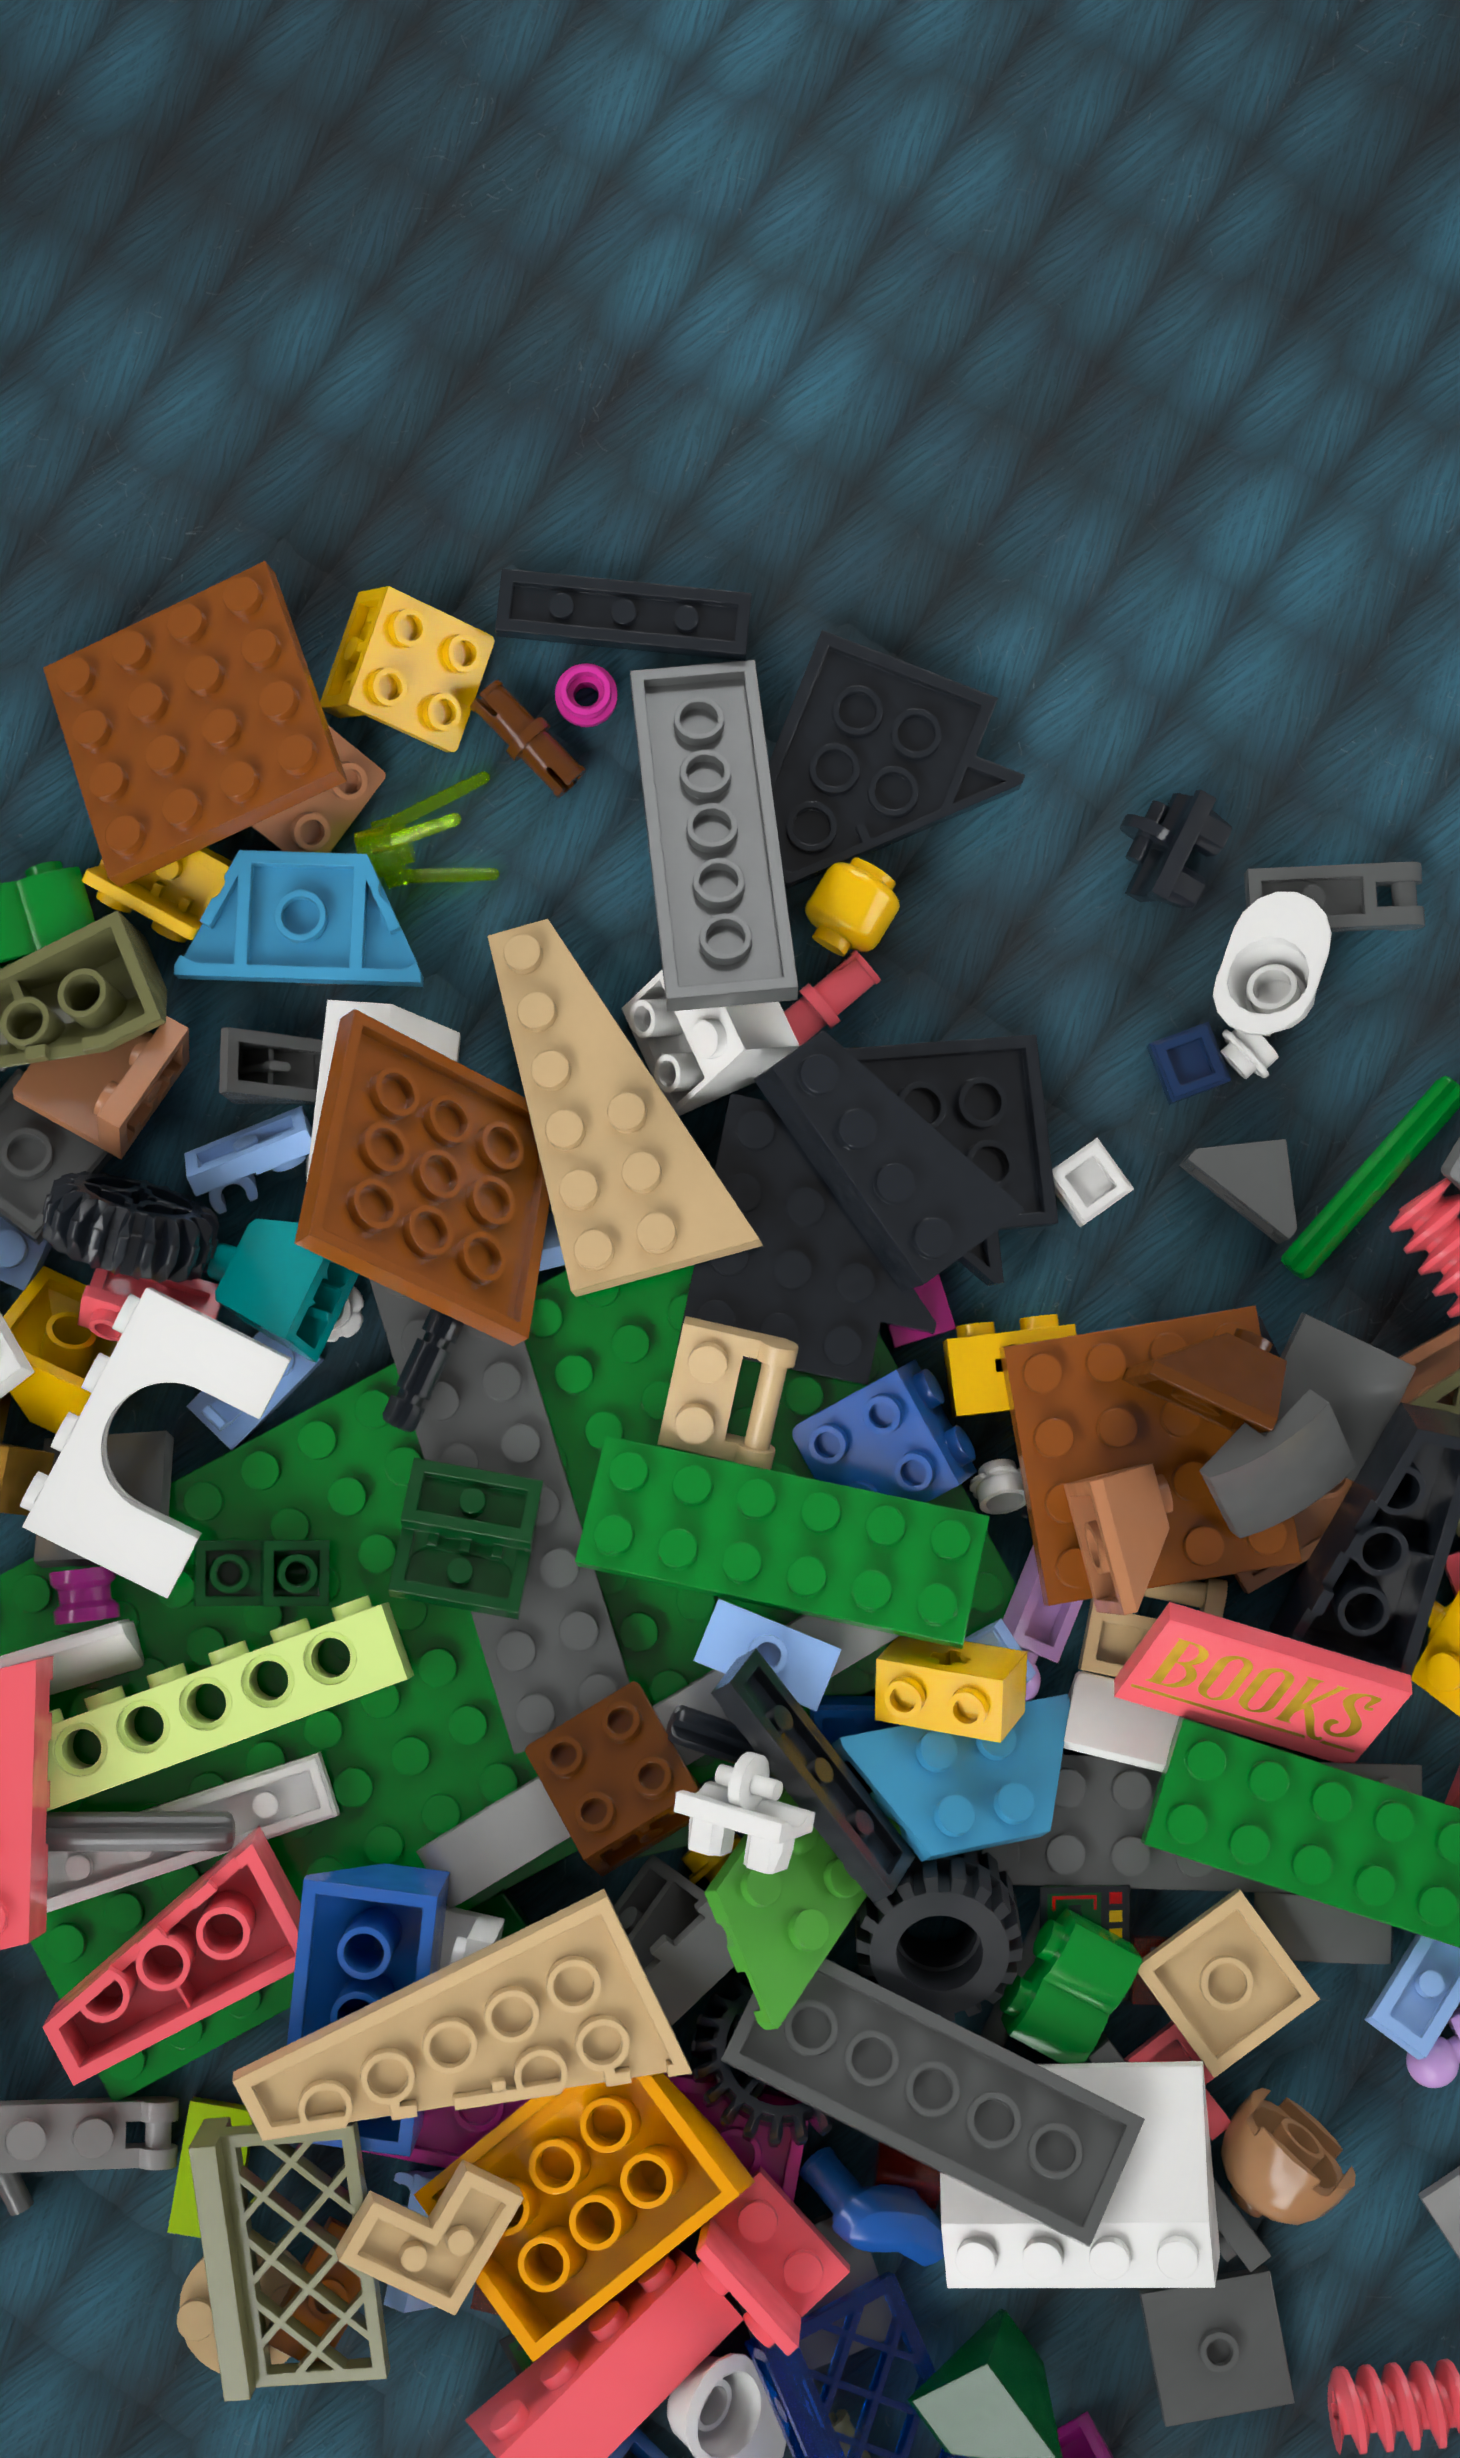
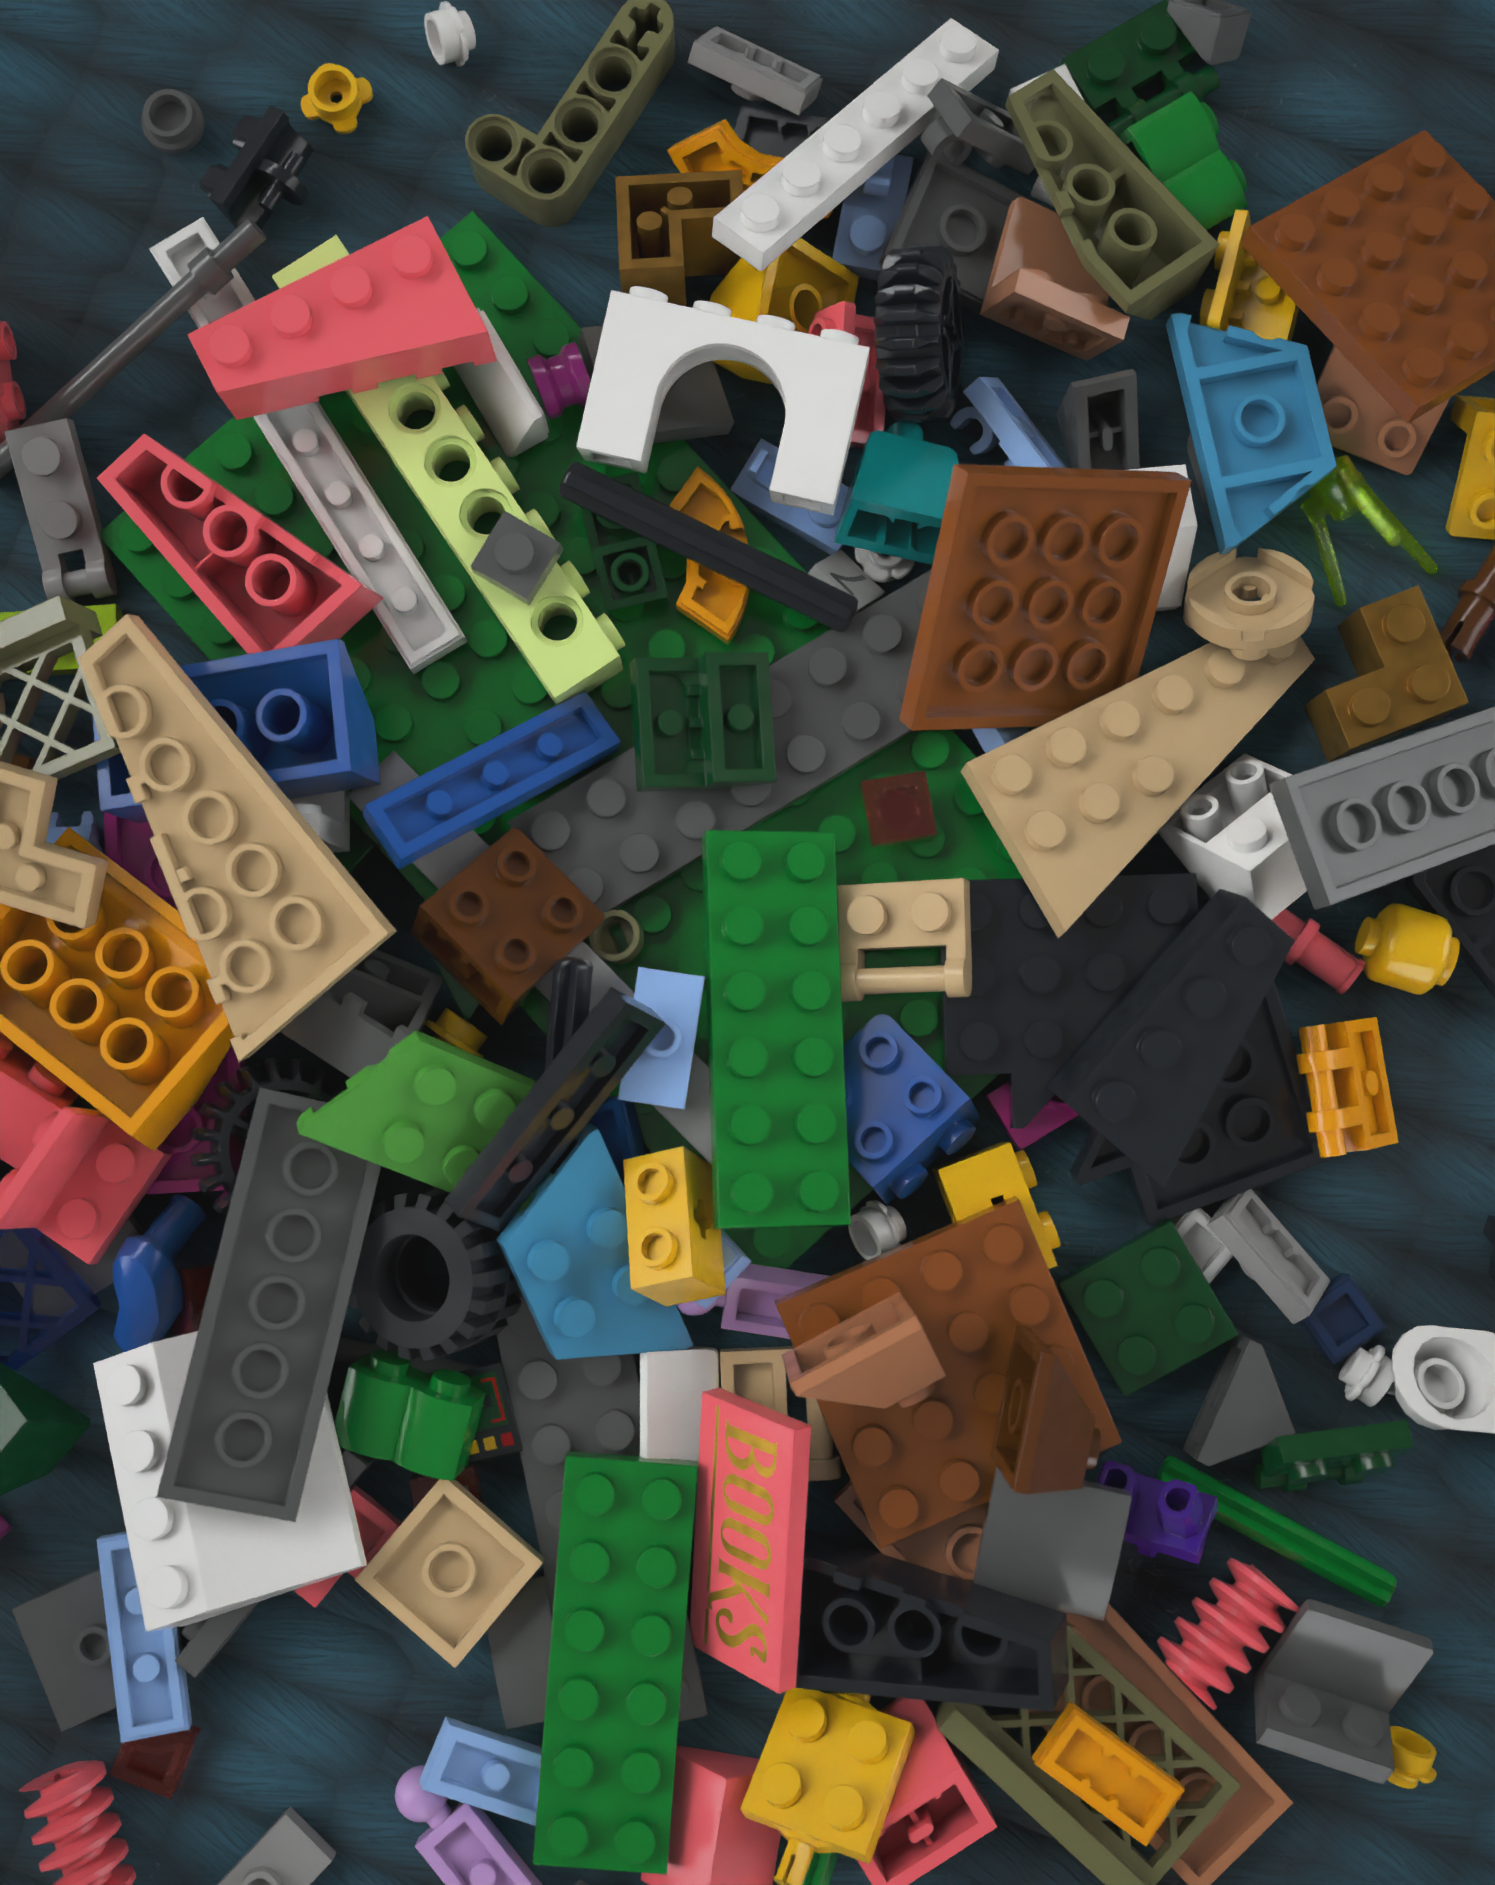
camera: 70 degrees right, 0 degrees up
dark grey axle [46,1811,235,1851] -> none
black axle [382,1309,464,1432] -> none
white hips [674,1752,815,1874] -> none
dark grey slope [1199,1389,1357,1538] -> none
medium nougat cylinder [1221,2088,1356,2225] -> none
none -> light blue tile [96,1531,192,1743]
none -> clear red tile [110,1725,201,1799]
none -> blue plate [362,691,621,870]
none -> dark grey plate [471,510,563,606]
none -> black axle [559,462,858,632]
none -> olive hinge [589,910,644,964]
none -> light orange tile [669,466,750,645]
none -> white tile [808,550,885,615]
none -> clear red plate [860,770,937,848]
none -> dark green plate [1058,1219,1239,1397]
none -> dark purple hips [1096,1460,1218,1564]
none -> tan plate [1183,548,1315,661]
none -> light grey plate [1207,1189,1330,1325]
none -> dark green plate [1252,1420,1414,1492]
none -> light orange plate [1296,1017,1399,1158]
none -> pearl gold brick [1304,585,1469,762]

